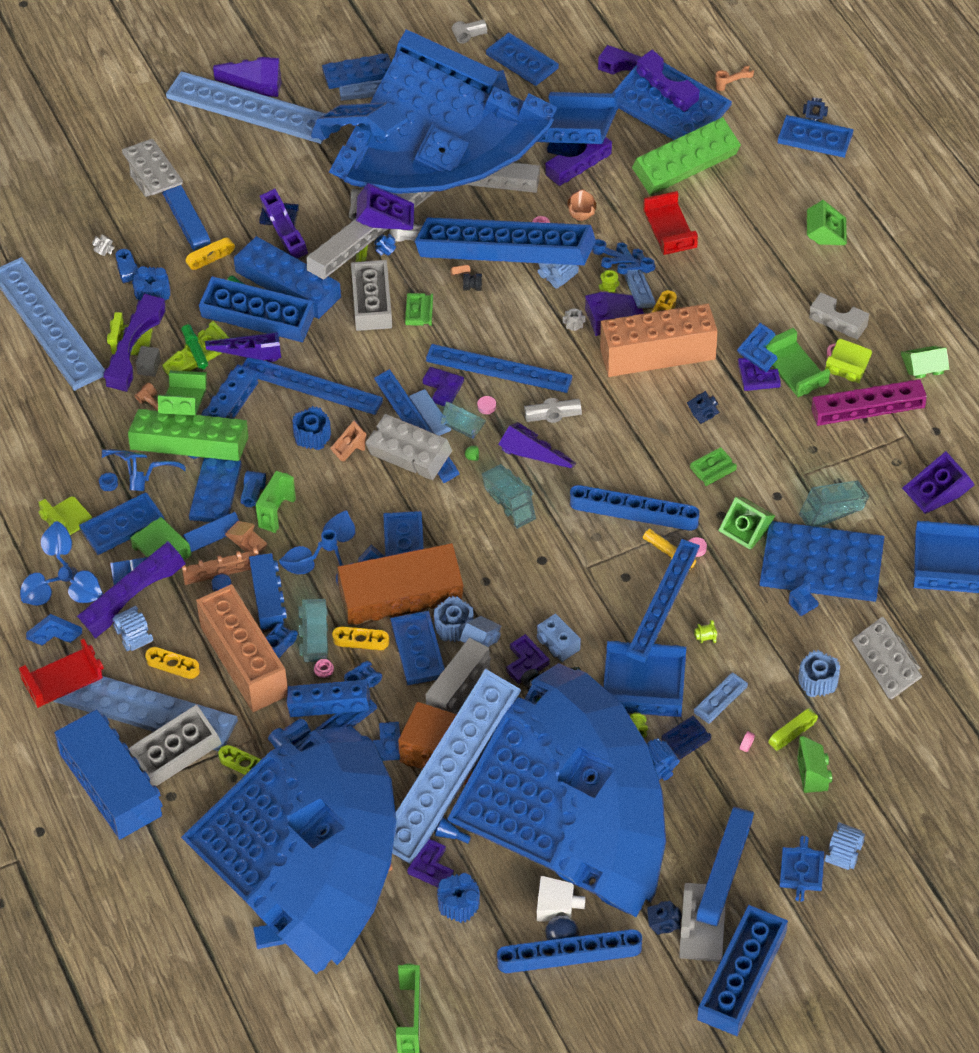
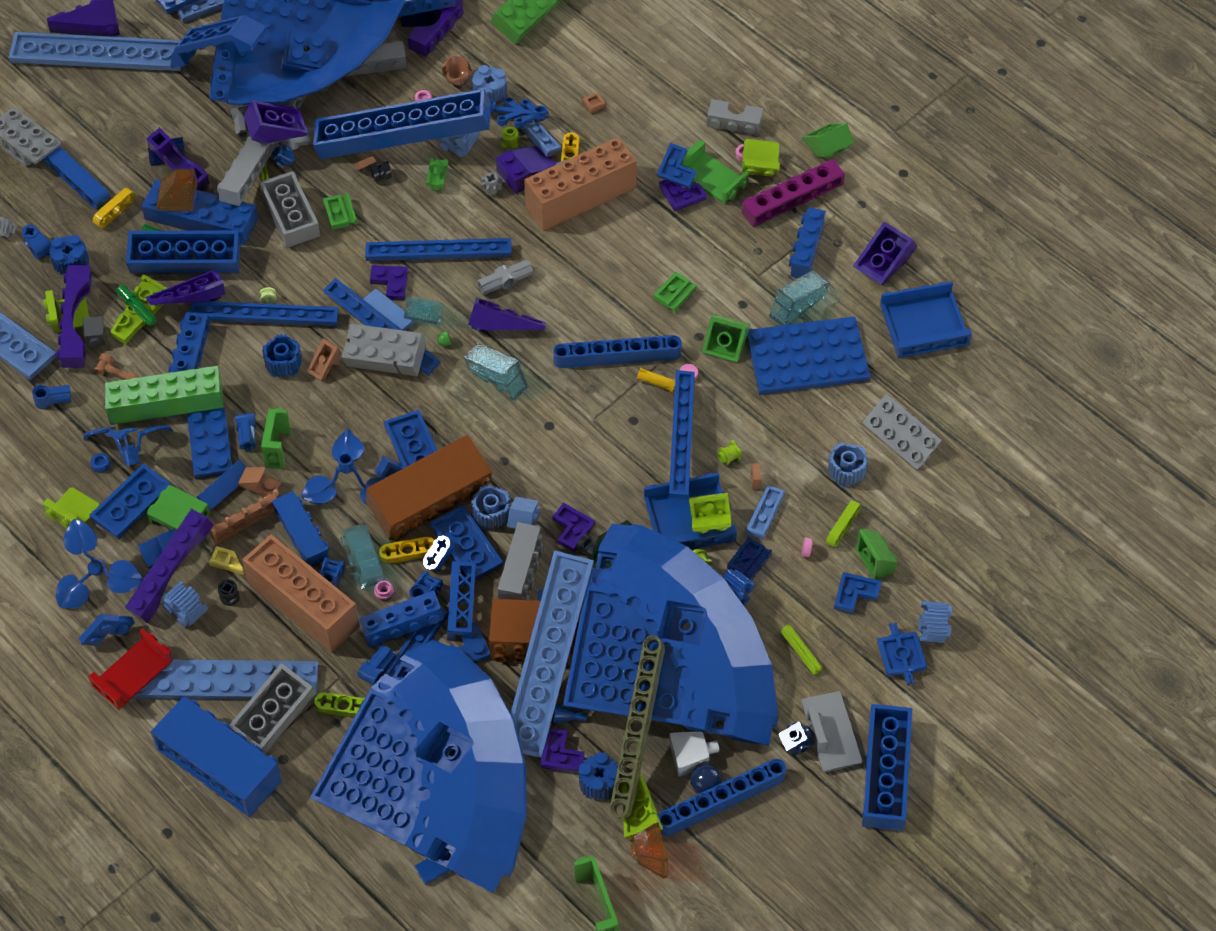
camera: 20 degrees left, 5 degrees up
yellow beam [145,647,200,679] -> none
bright green panel [158,370,207,415] -> none
blue tile [212,574,231,591] -> none
bright pink tile [477,396,496,414] -> none
medium blue brick [537,613,581,662] -> none
red panel [643,191,698,255] -> none
dark blue brick [687,391,720,424] -> none
blue beam [696,807,754,926] -> none
blue panel [789,582,819,616] -> none
bright green slope [807,200,847,245] -> none
none -> blue piece [32,385,72,409]
none -> clear orange slope [156,169,198,211]
none -> light yellow tile [209,546,244,575]
none -> black wheel [217,579,240,606]
none -> yellowish green bush [259,287,277,304]
none -> beam [423,536,454,572]
none -> bright green hips [426,158,448,191]
none -> blue fence [447,561,476,641]
none -> medium blue brick [472,65,507,104]
none -> nougat tile [582,92,606,114]
none -> olive beam [610,635,665,820]
none -> lime wing [622,775,663,840]
none -> clear orange slope [630,823,668,879]
none -> lime bracket [689,493,732,533]
none -> nougat tile [751,463,761,490]
none -> lime axle [781,625,822,675]
none -> blue brick [789,207,826,280]
none -> blue plate [834,572,882,614]

